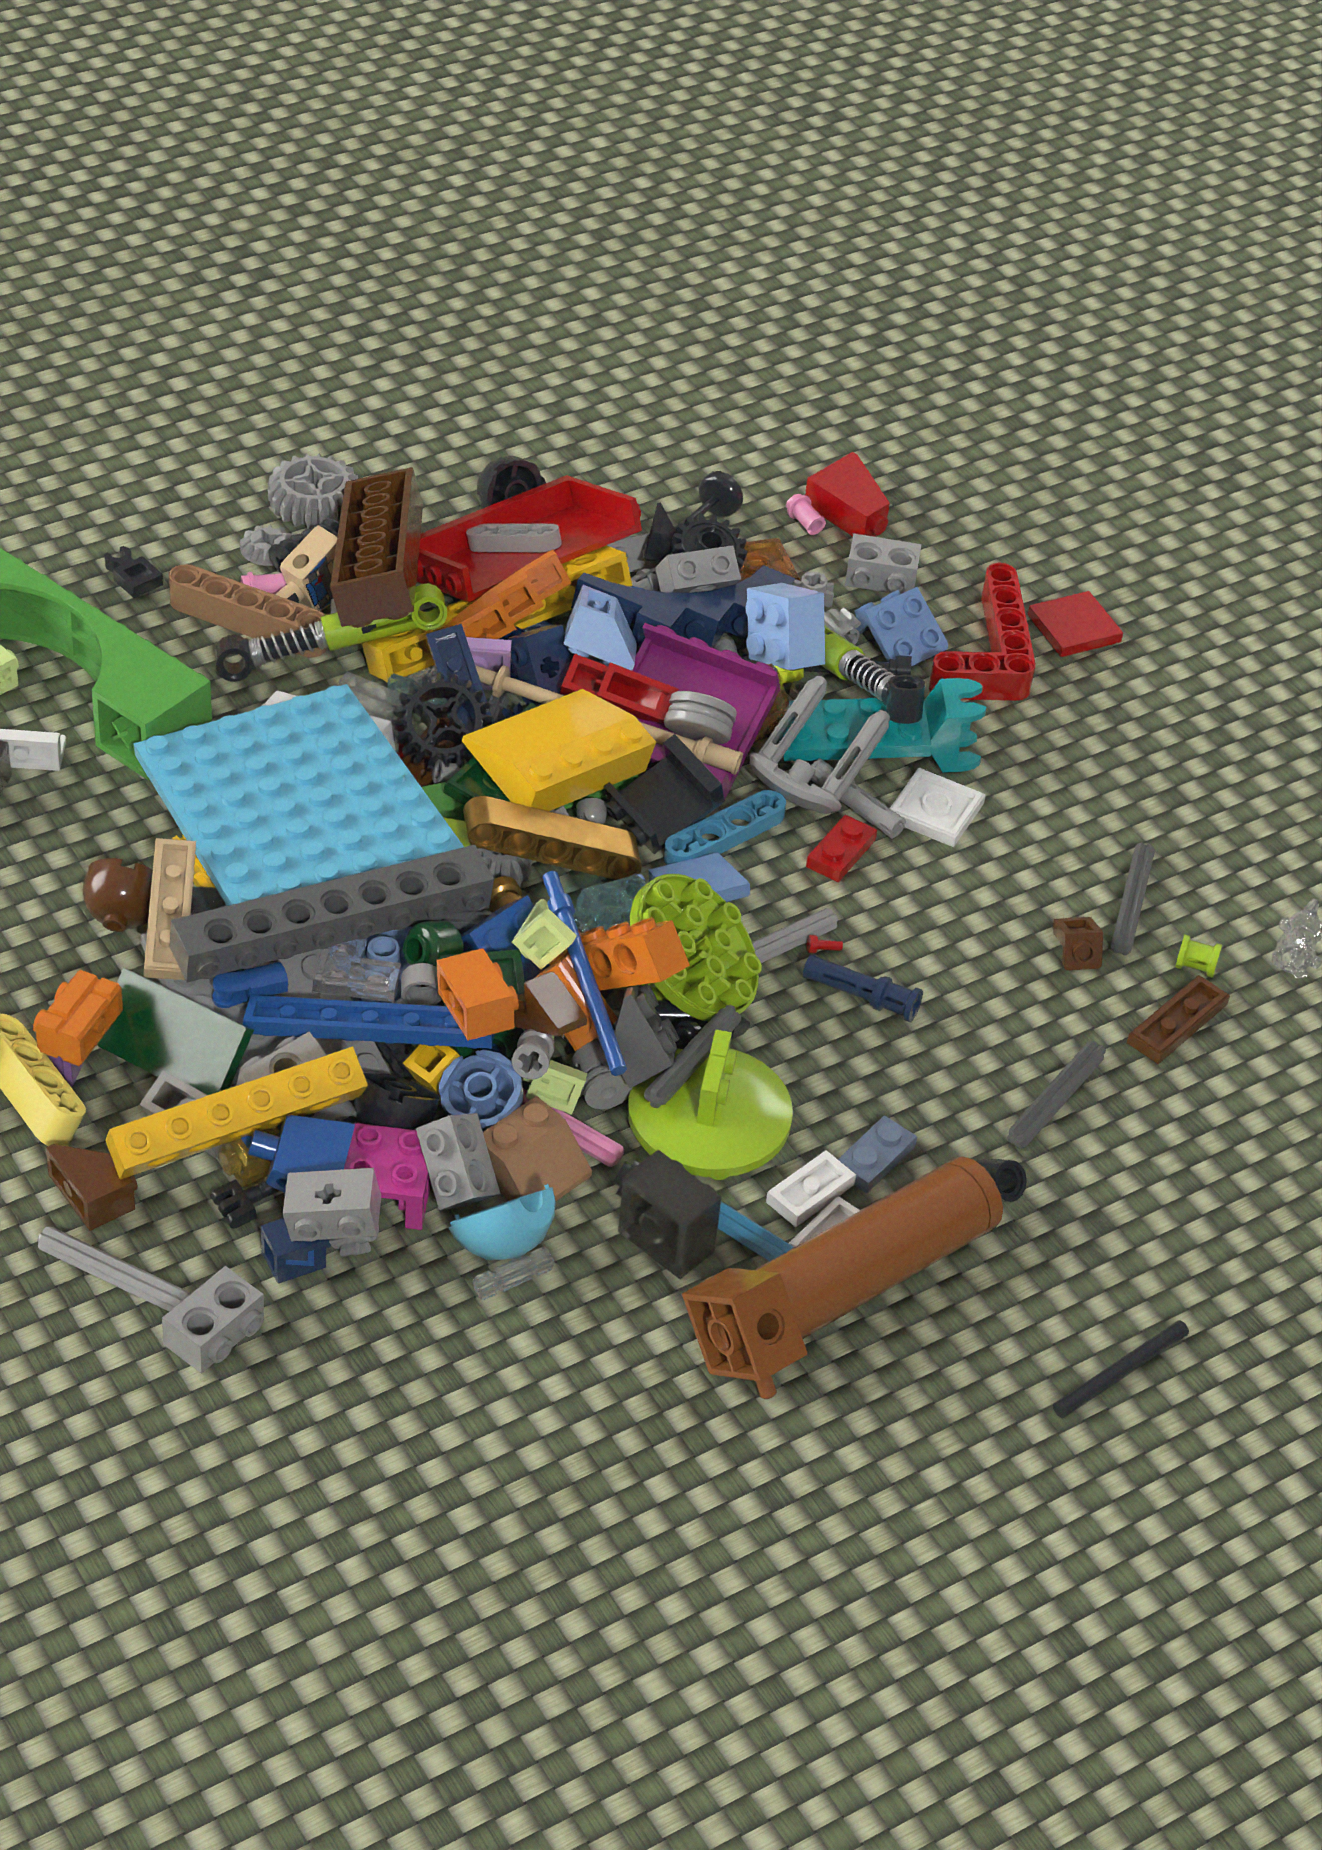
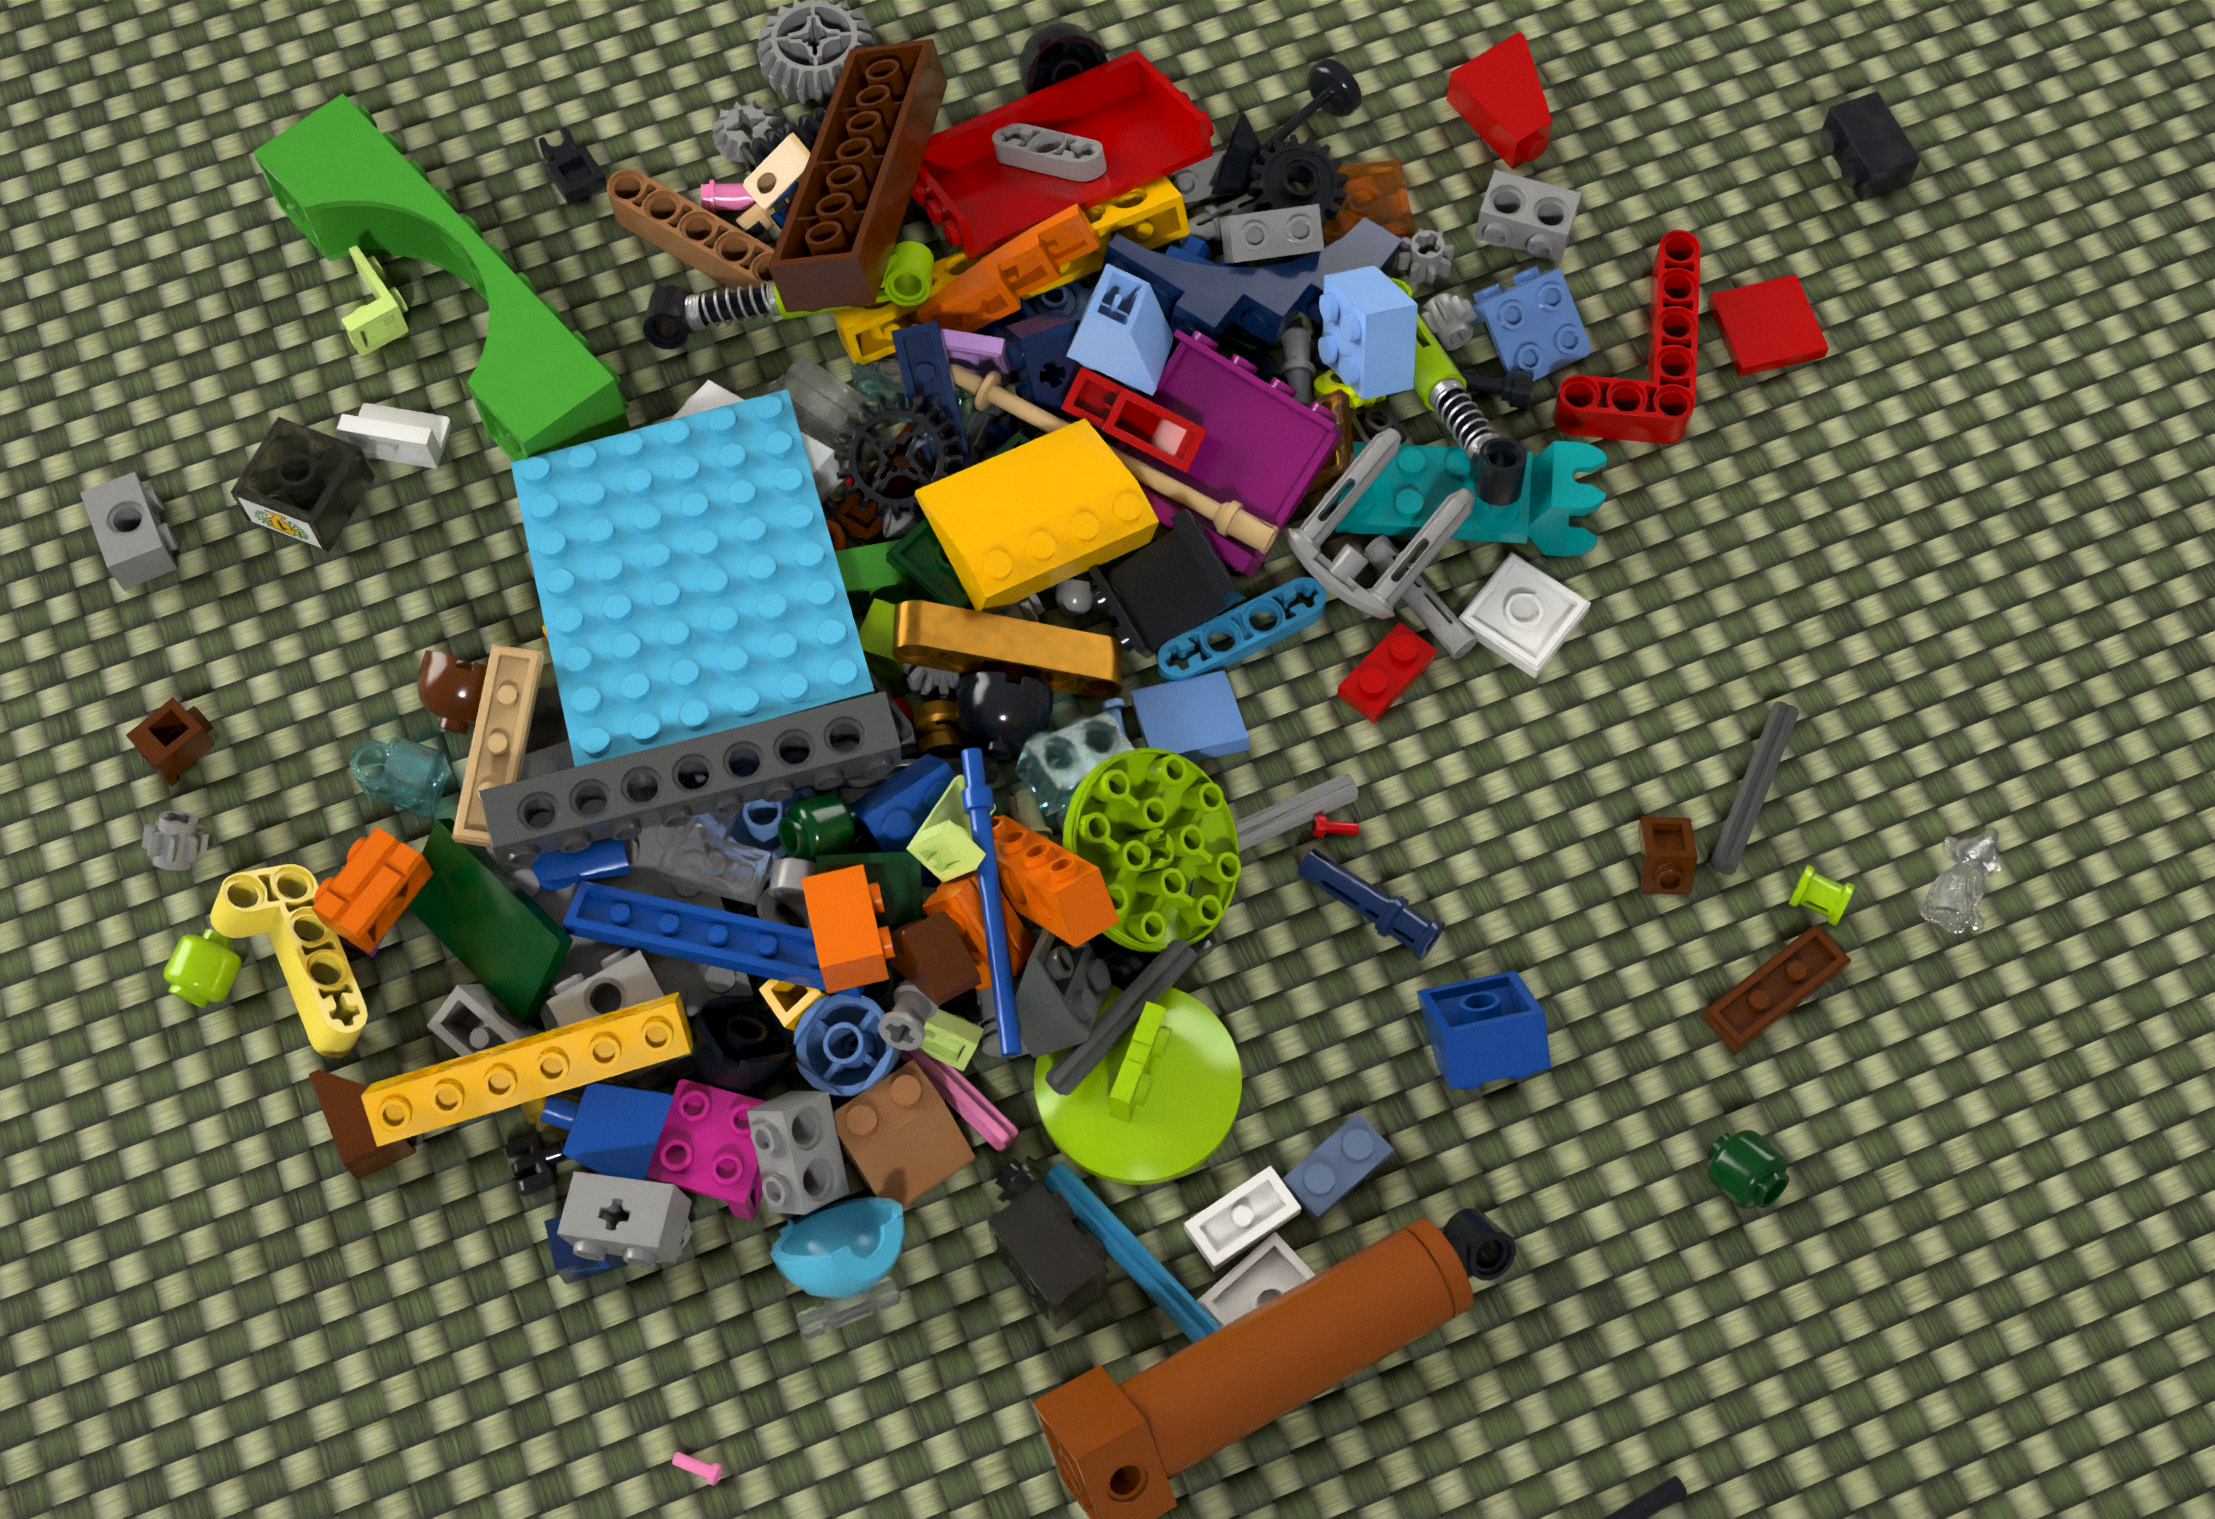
camera: 15 degrees right, 20 degrees up
light grey axle [37,1226,191,1312] -> none
light grey brick [162,1266,264,1374] -> none
light grey head [664,691,737,744] -> none
bright pink pin [786,494,826,535] -> none
dark grey axle [1007,1041,1106,1149] -> none
none -> clear light blue piece [350,736,453,818]
none -> bright pink piece [672,1452,723,1486]
none -> black cylinder [955,672,1054,760]
none -> blue slope [1417,970,1551,1090]
none -> dark green head [1708,1130,1789,1209]
none -> black brick [1820,91,1920,202]

